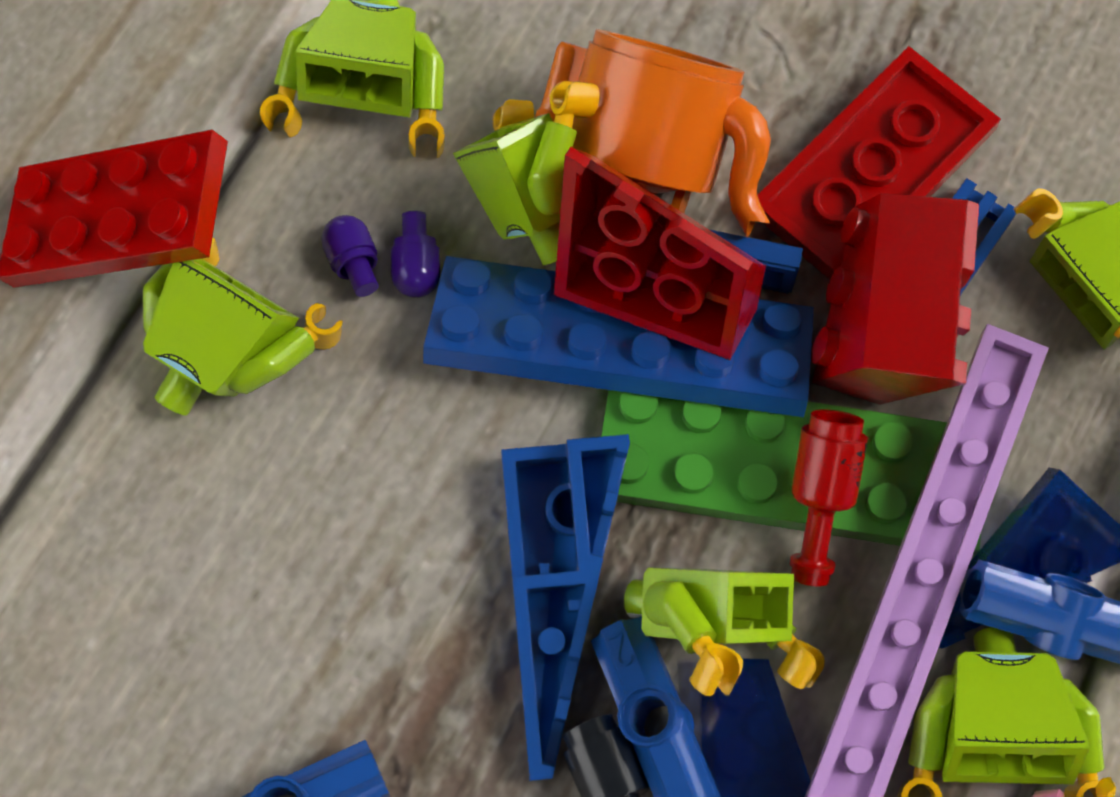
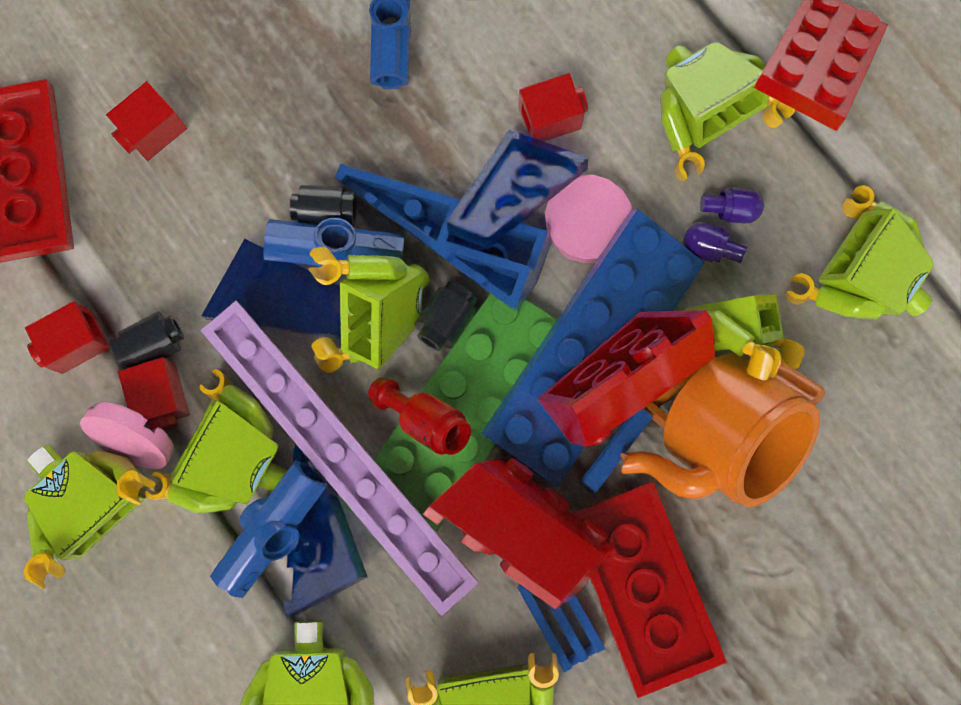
camera: 120 degrees right, 10 degrees up
none -> black brick [414,281,478,351]
none -> clear blue wing [447,129,589,249]
none -> red brick [518,73,588,146]
none -> bright pink tile [544,175,632,264]

